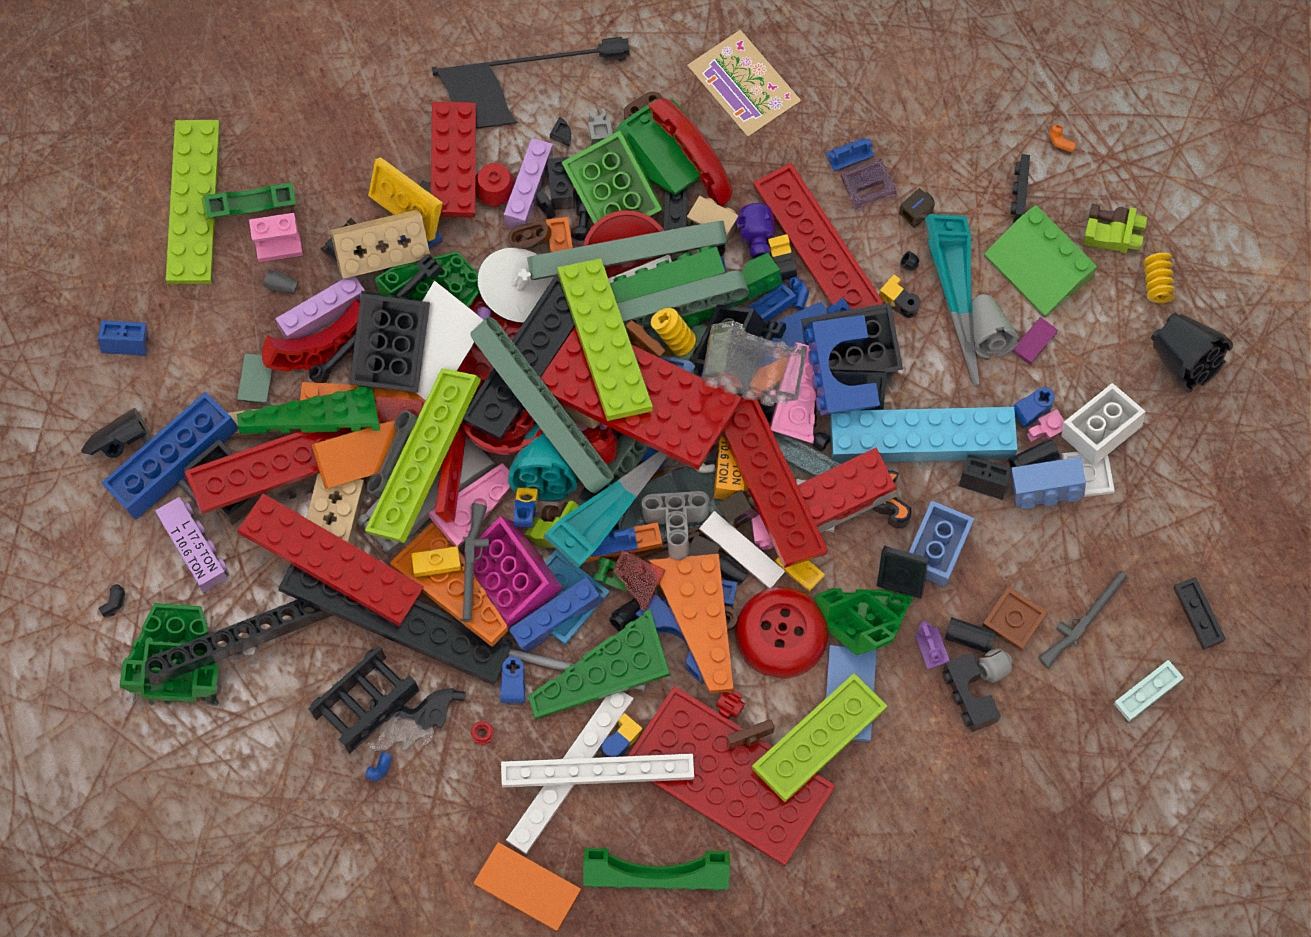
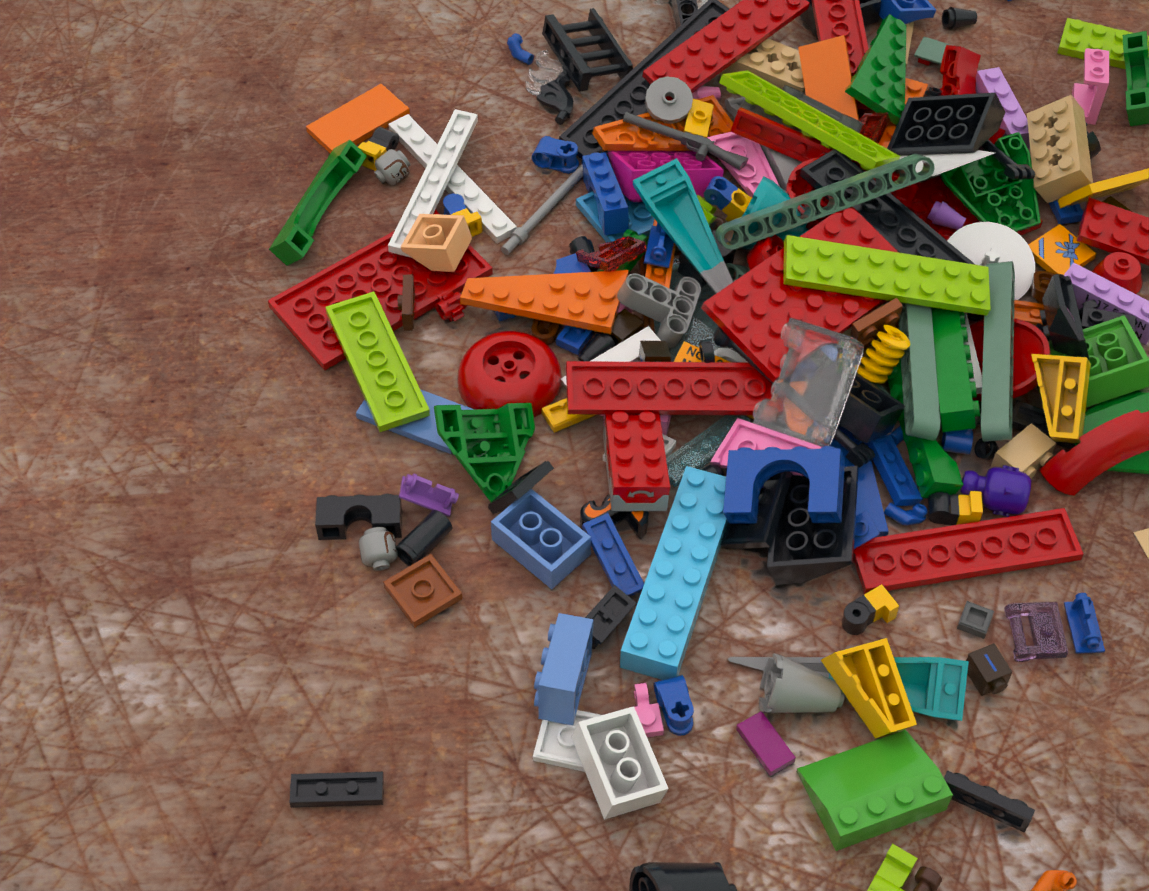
camera: 110 degrees right, 15 degrees down
dark grey cone [263,269,298,294] -> none
red plate [470,721,494,745] -> none
green wing [529,608,671,720] -> none
black hinge [900,251,919,271] -> none
black pin [1008,439,1060,468] -> none
dark grey piece [1038,571,1129,670] -> none
light aqua plate [1114,660,1184,722] -> none
none -> leg [358,127,399,171]
none -> light grey head [374,149,411,185]
none -> light nougat slope [401,214,472,272]
none -> blue plate [582,513,644,597]
none -> light grey plate [645,76,693,124]
none -> black tile [699,339,715,363]
none -> yellow wedge [821,638,917,739]
none -> black cone [942,7,977,30]
none -> dark grey tile [957,601,994,639]
none -> light orange tile [1028,224,1097,275]
none -> yellow wedge [1031,354,1091,443]
none -> black wedge [1040,274,1089,360]

